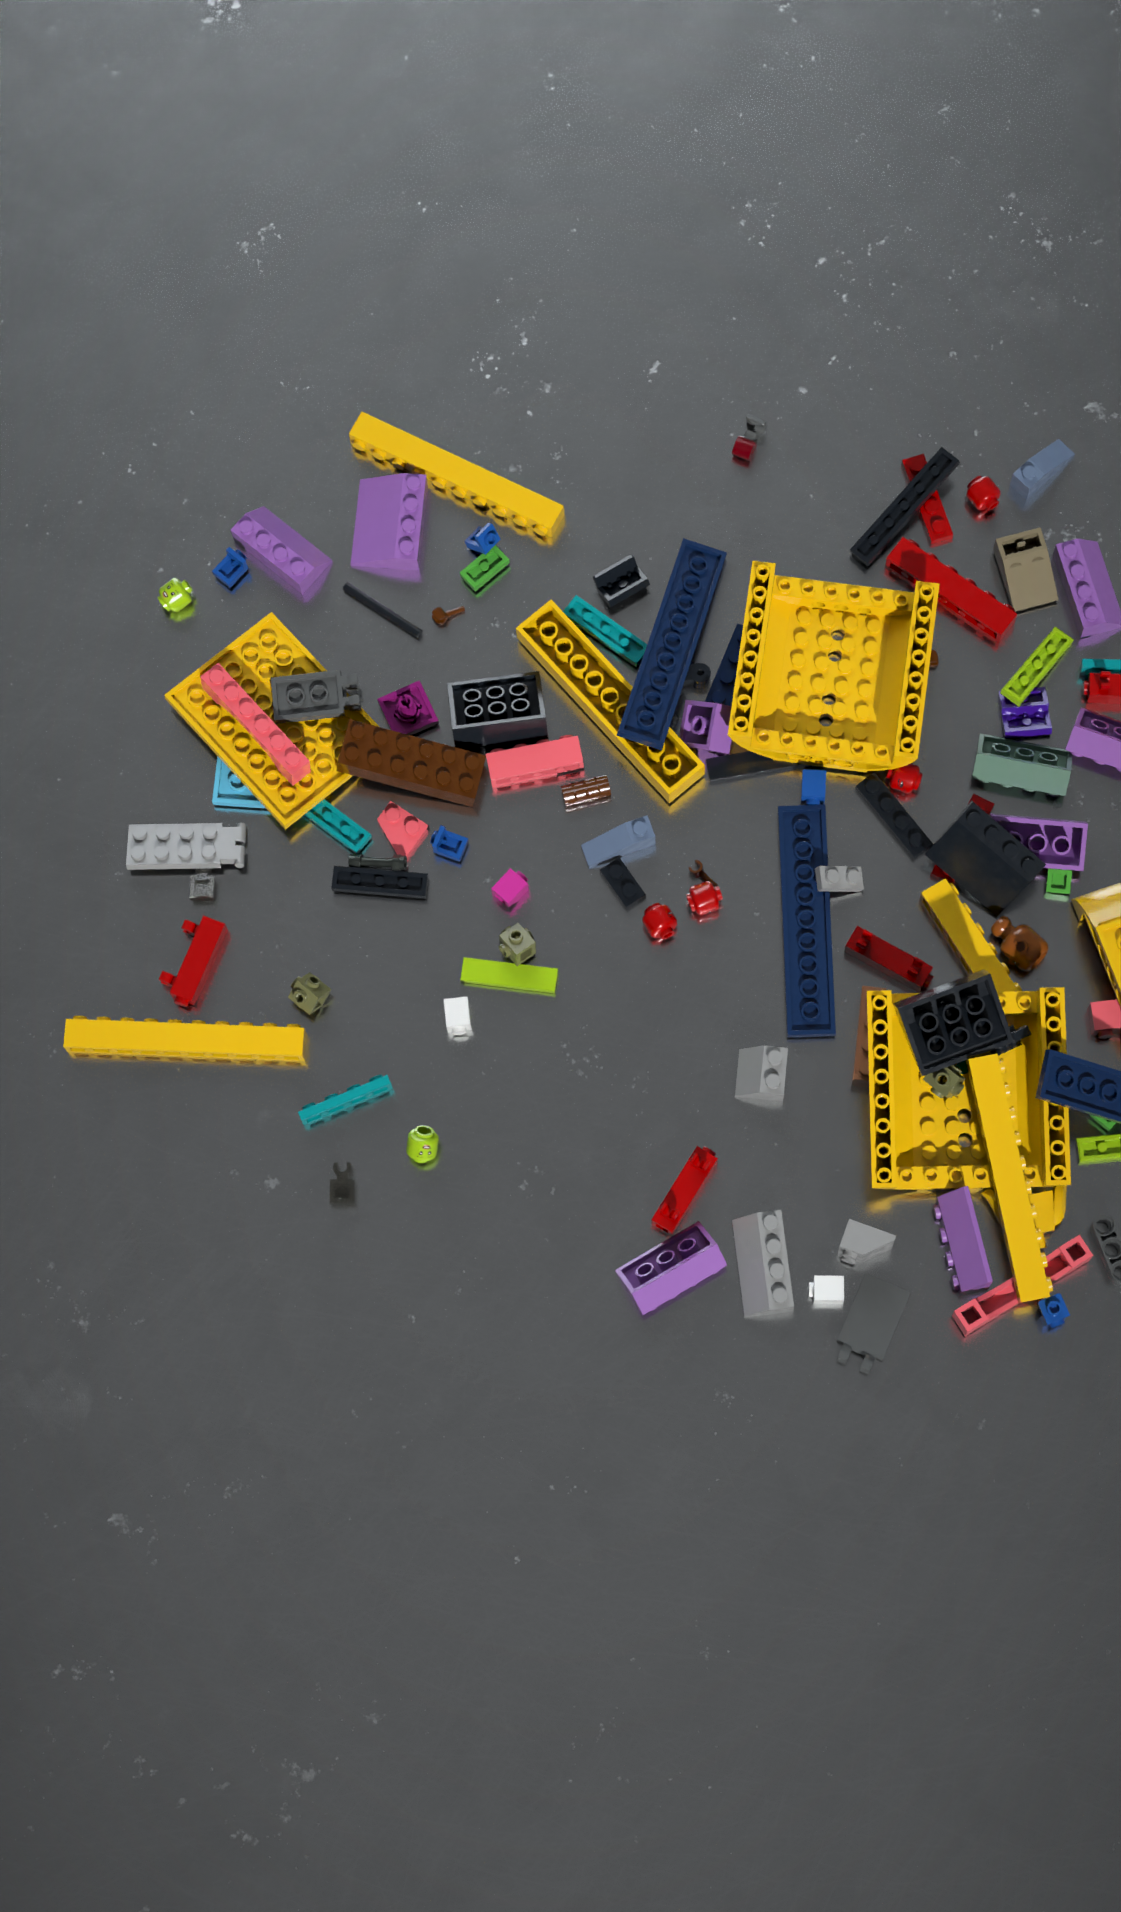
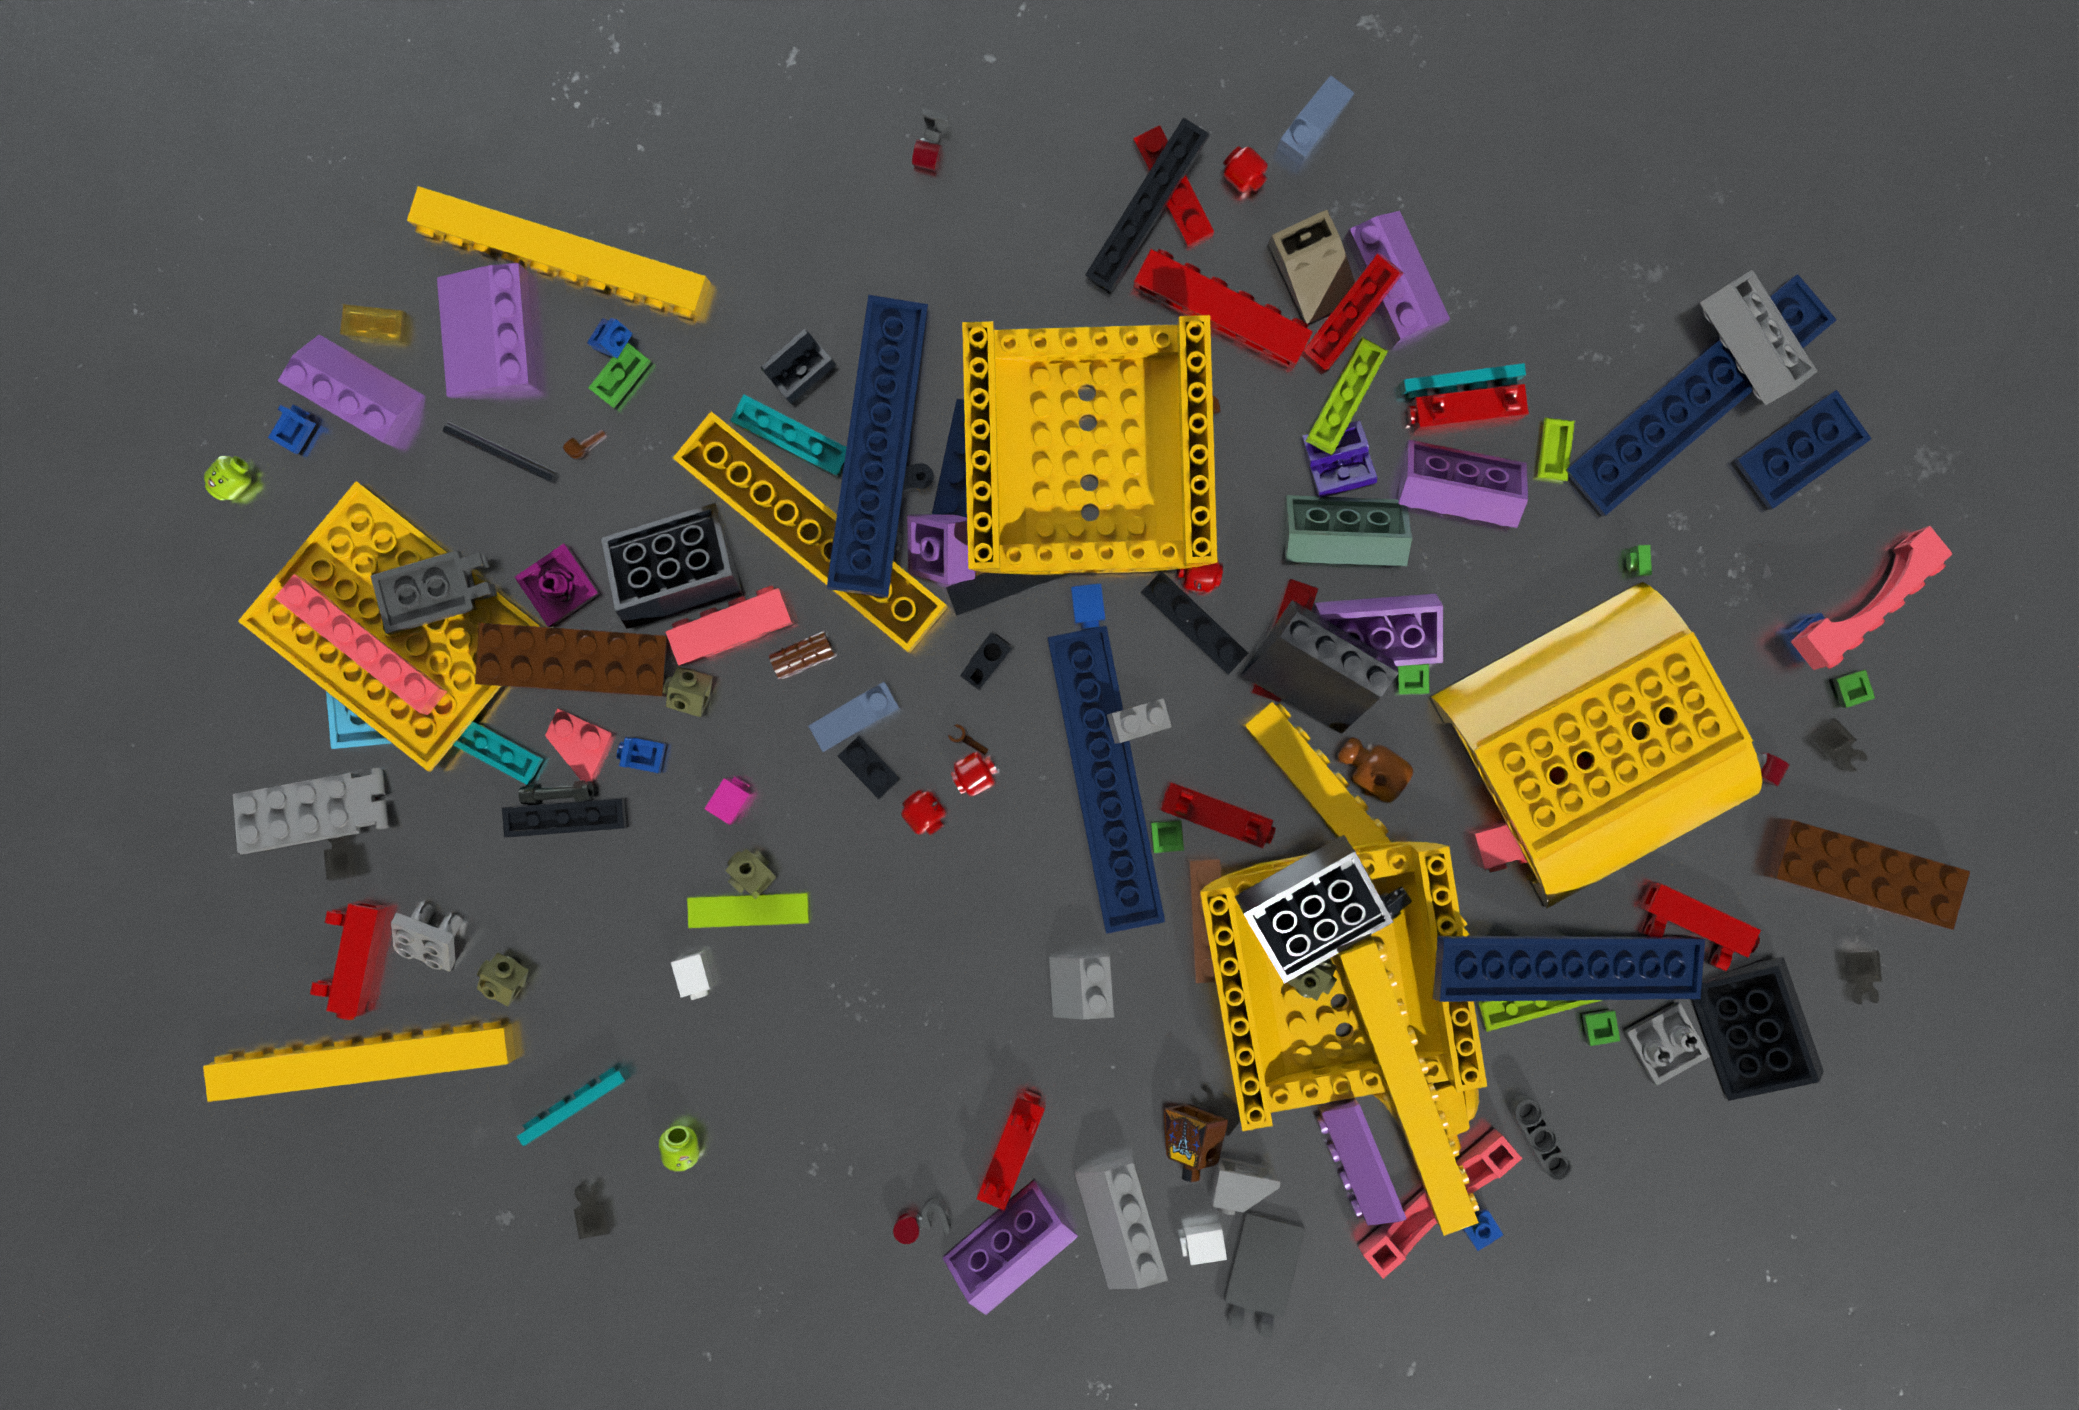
camera: 20 degrees left, 15 degrees up
none -> clear yellow plate [340,304,407,343]
none -> light grey plate [391,902,464,972]
none -> olive brick [663,666,713,717]
none -> leg [893,1198,952,1244]
none -> black leg [960,631,1015,691]
none -> bright green plate [1151,820,1184,853]
none -> reddish brown torso [1164,1104,1228,1182]
none -> clear smoke plate [1191,1083,1240,1136]
none -> red plate [1303,253,1404,370]

